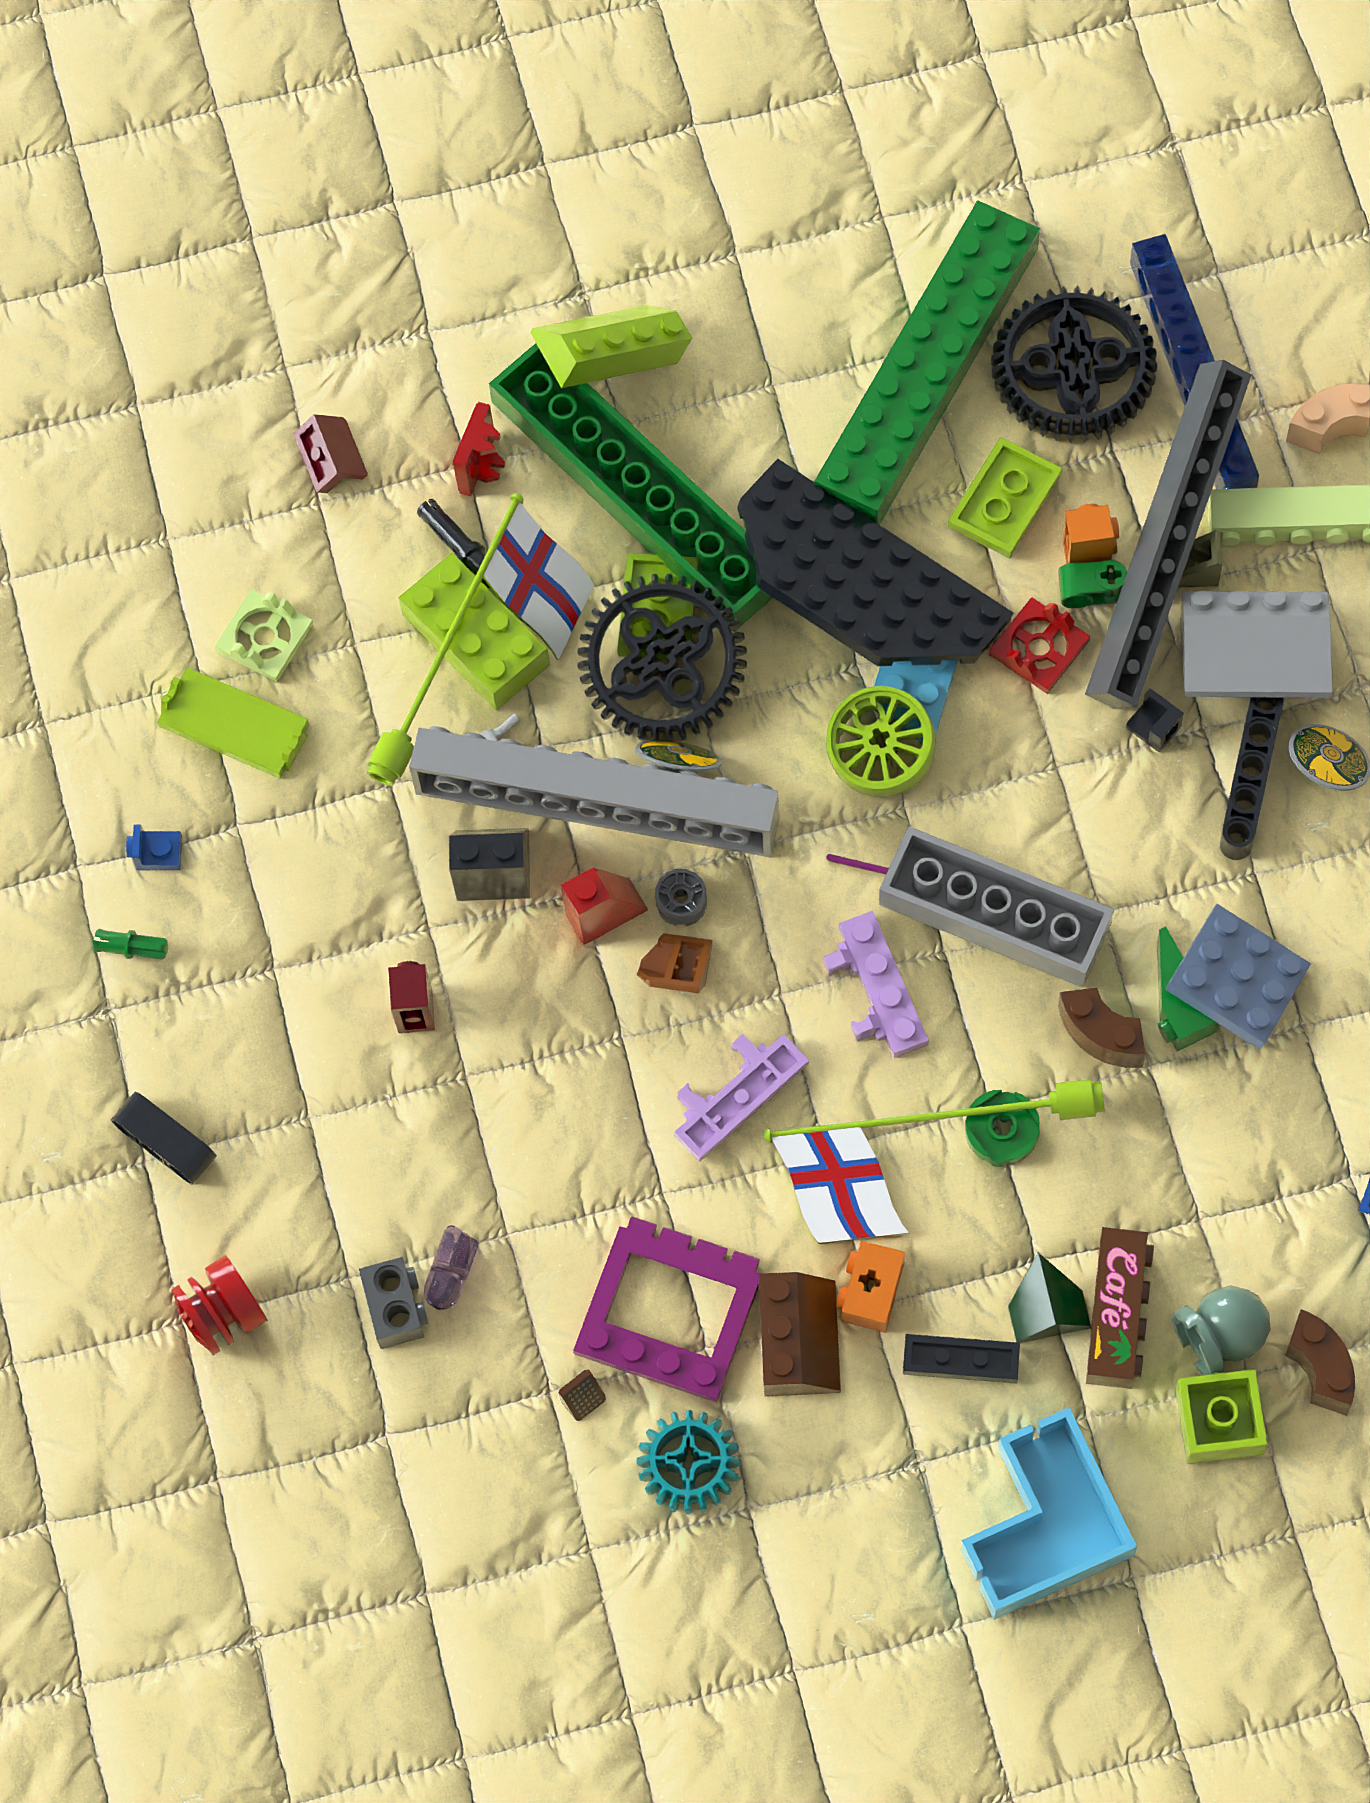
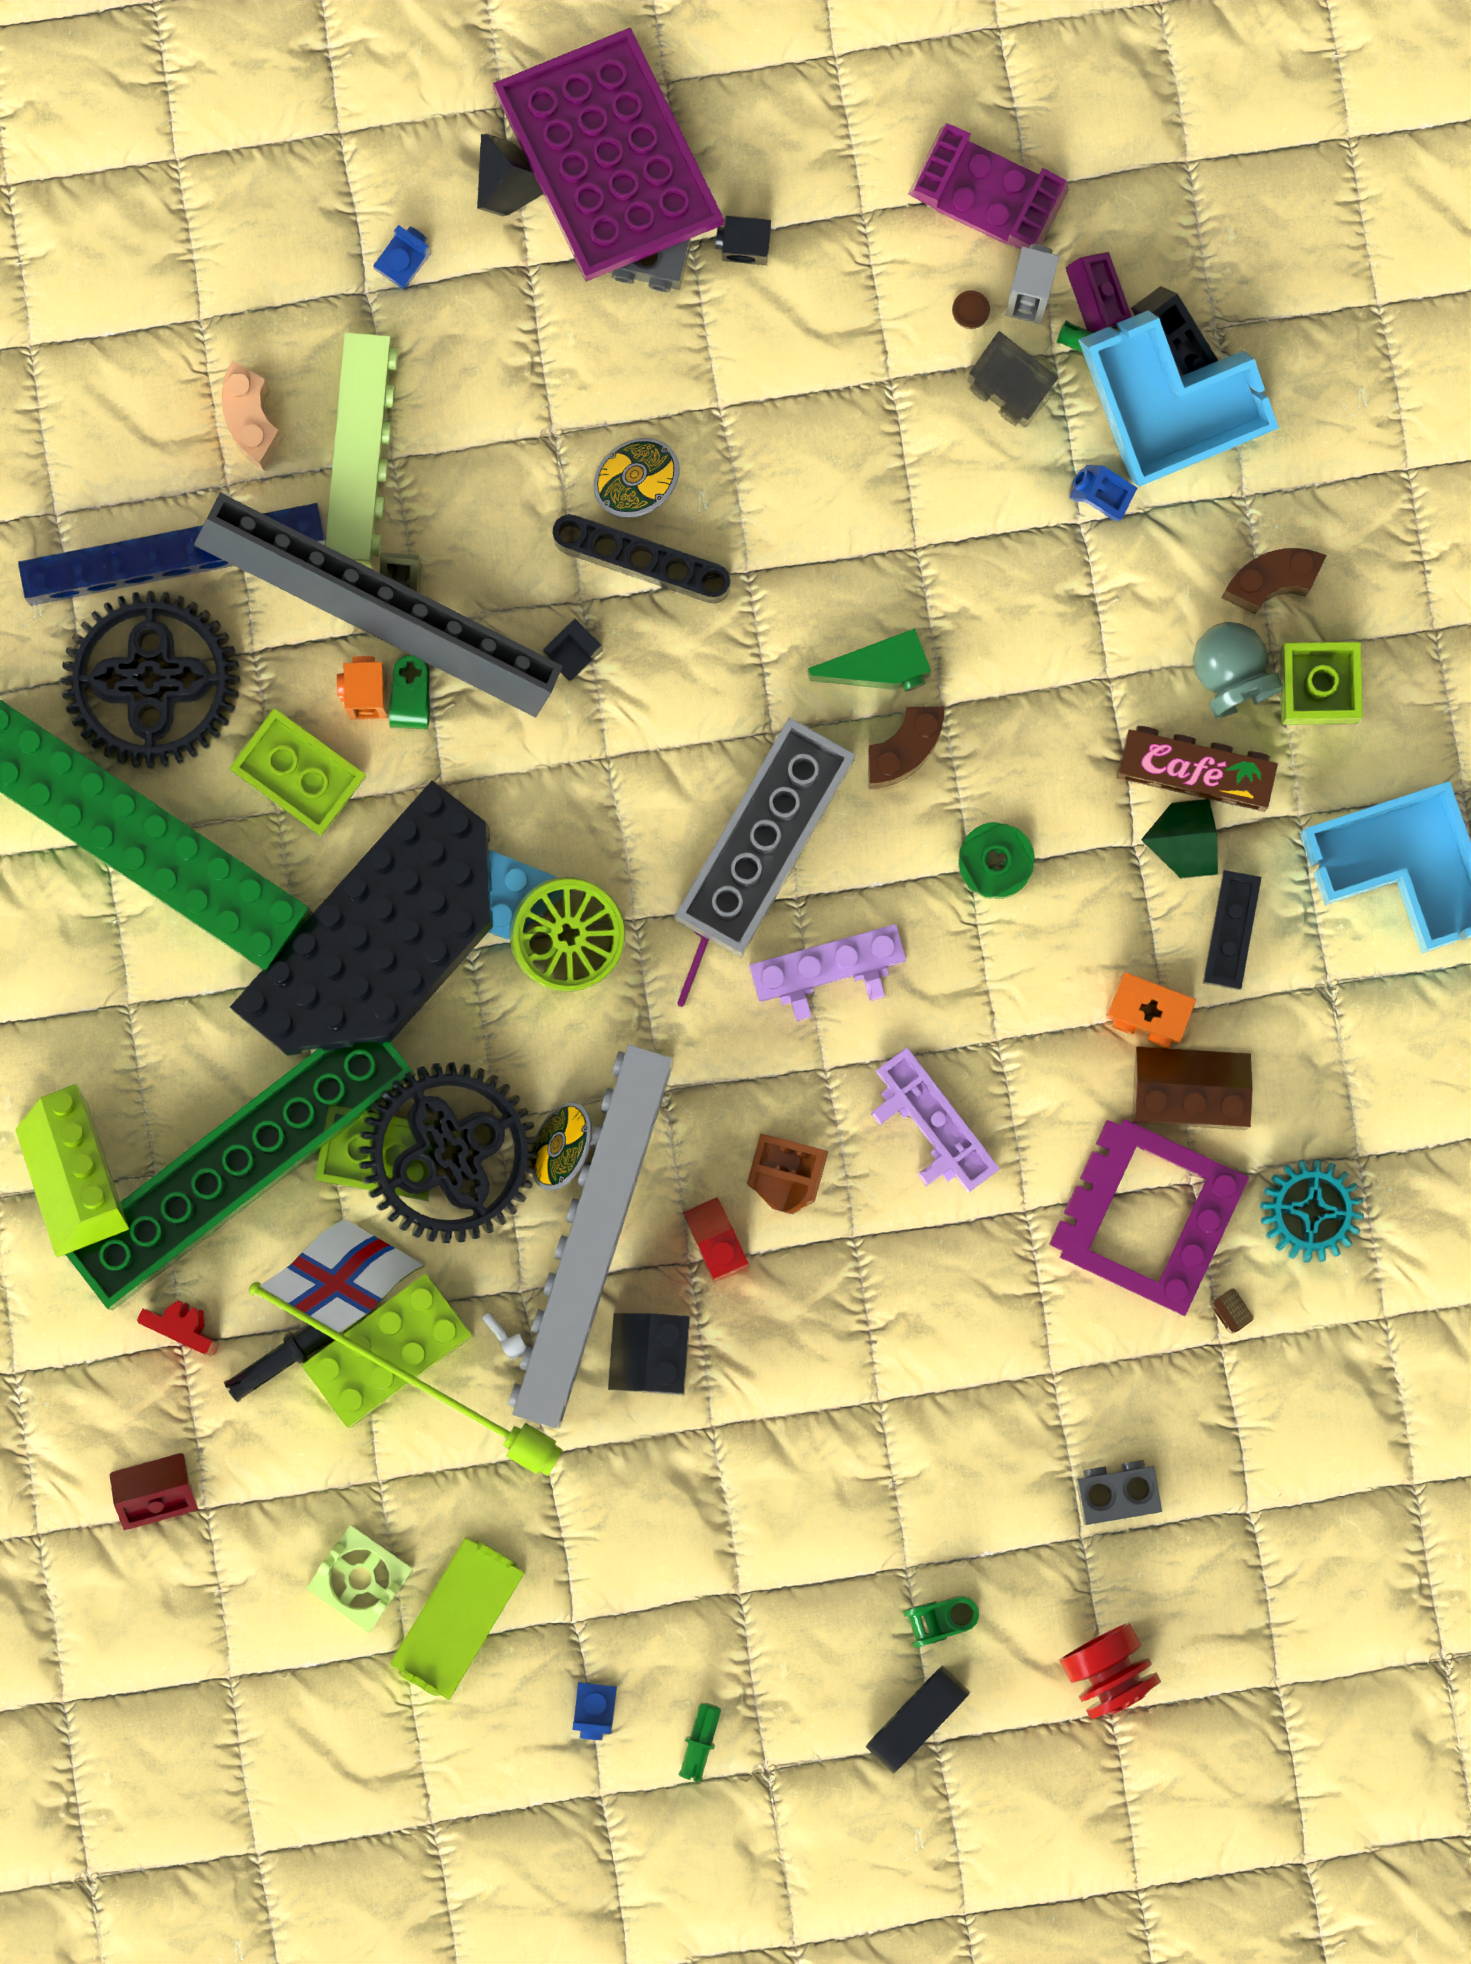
camera: 90 degrees left, 15 degrees up
dark red brick [388,961,435,1033] -> none
clear purple arm [423,1225,479,1310] -> none
dark grey wheel [655,869,707,926] -> none
flag [763,1079,1105,1244] -> none
red piece [989,597,1090,694] -> none
sand blue plate [1165,904,1311,1050] -> none
light grey slope [1180,591,1332,698] -> none
none -> green piece [903,1596,979,1648]

